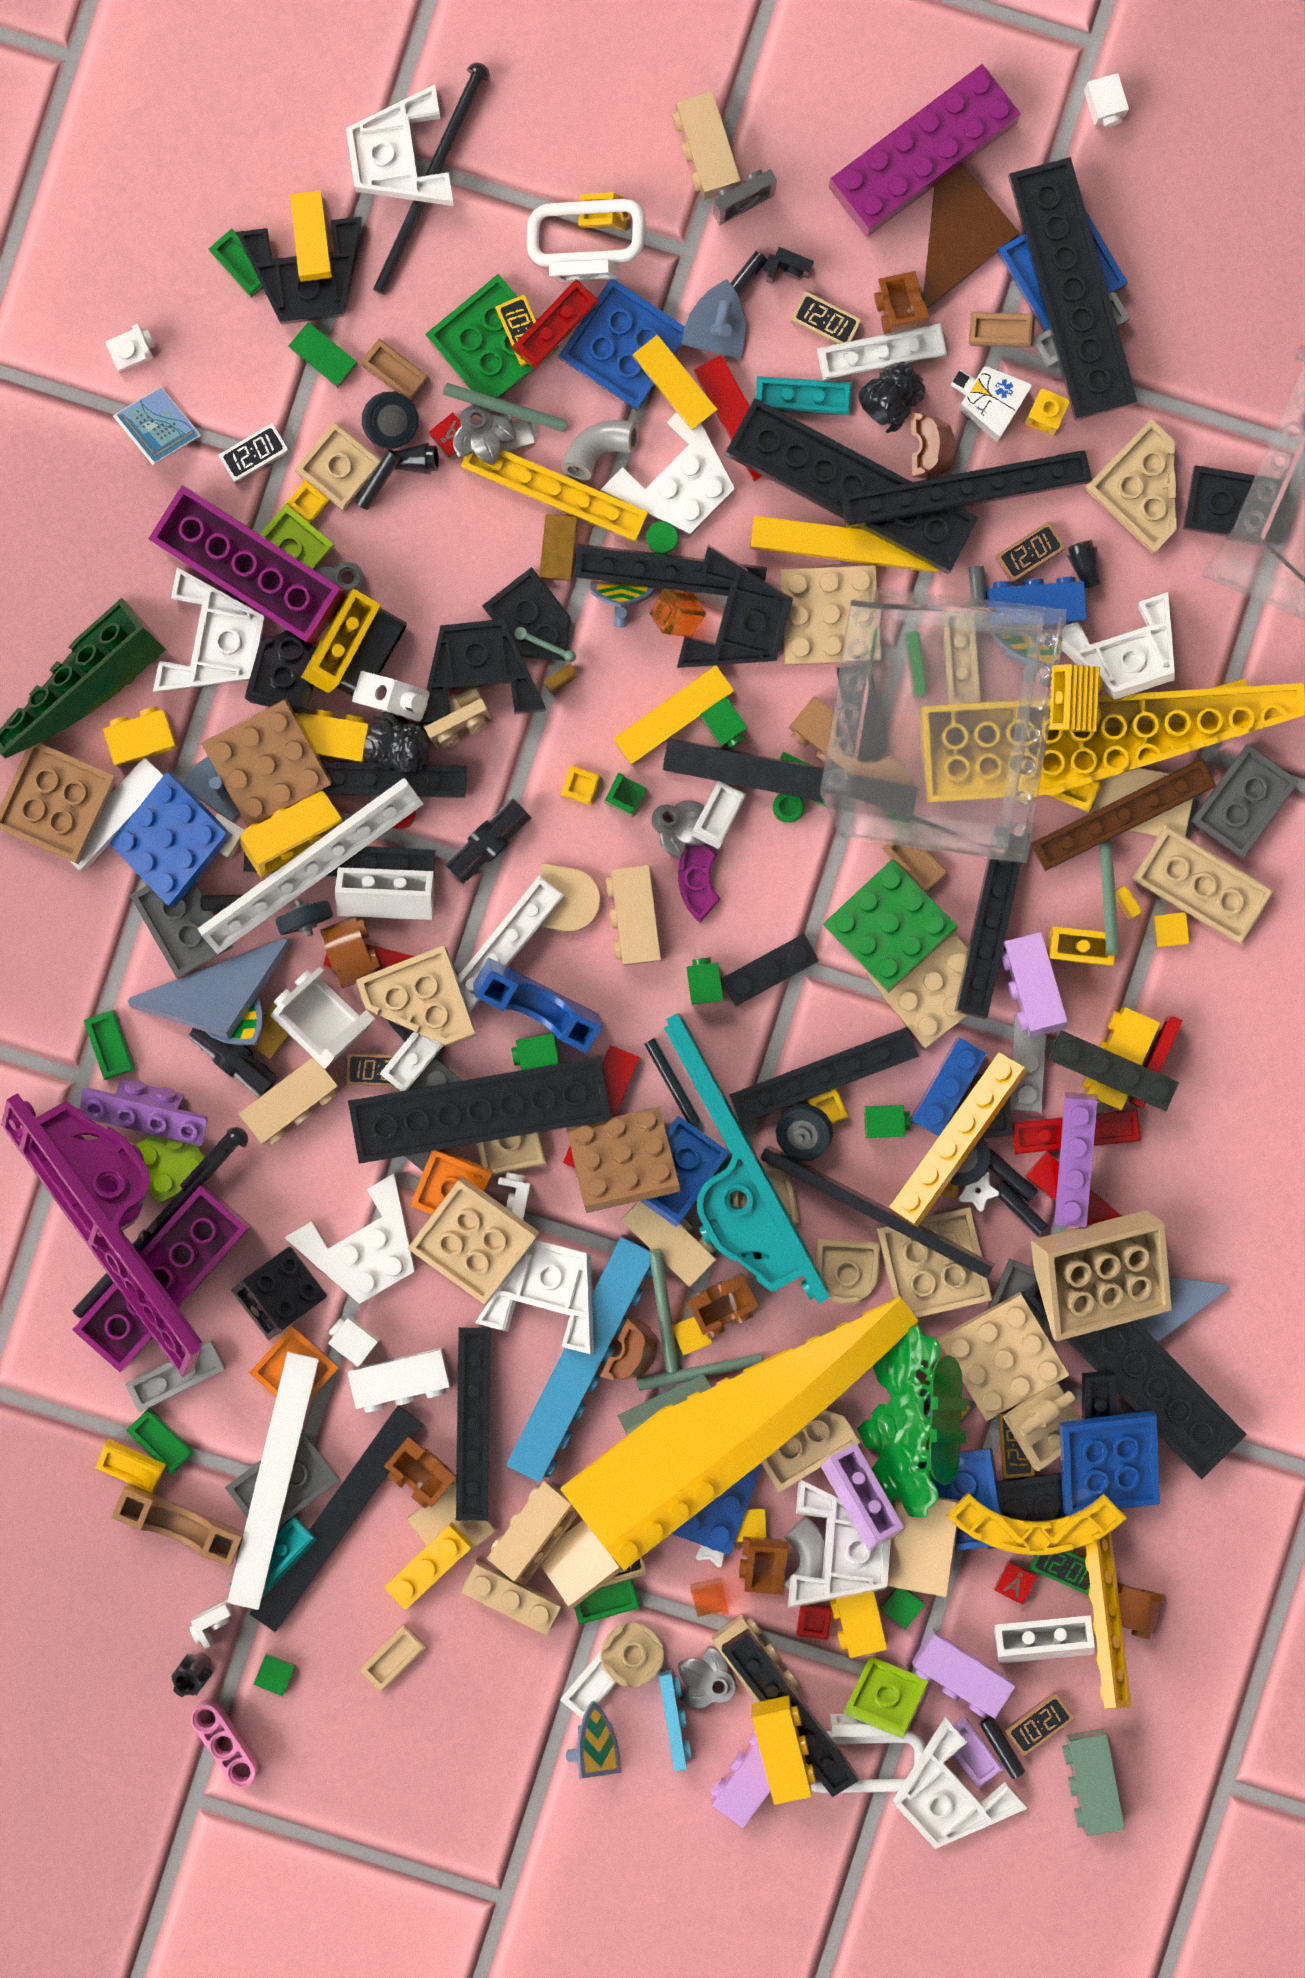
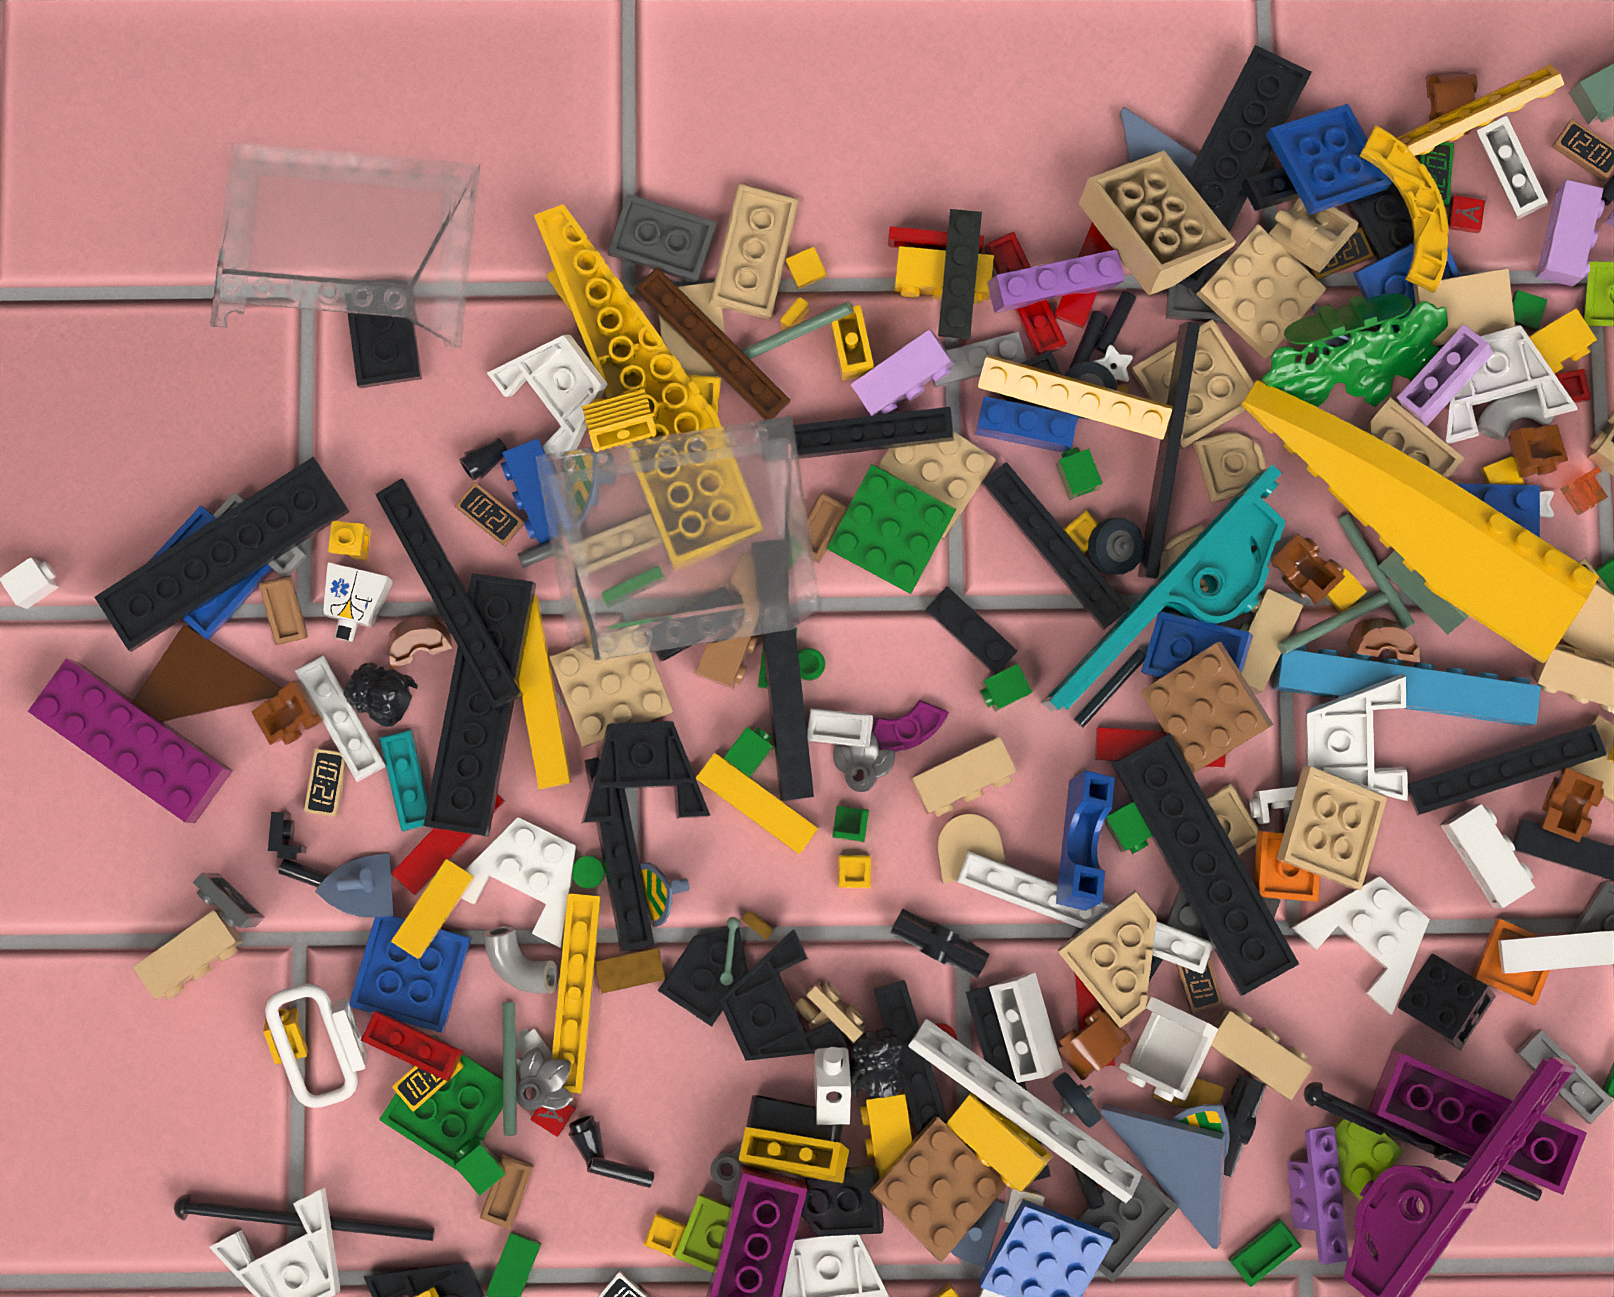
camera: 110 degrees left, 5 degrees down
tan tile [294,421,381,511] -> none
white brick [328,1316,380,1367] -> none
black wheel [362,392,419,449] -> none
clear orange panel [649,589,707,637] -> none
tan plate [1085,418,1177,554] -> none
none -> green brick [454,1137,506,1196]

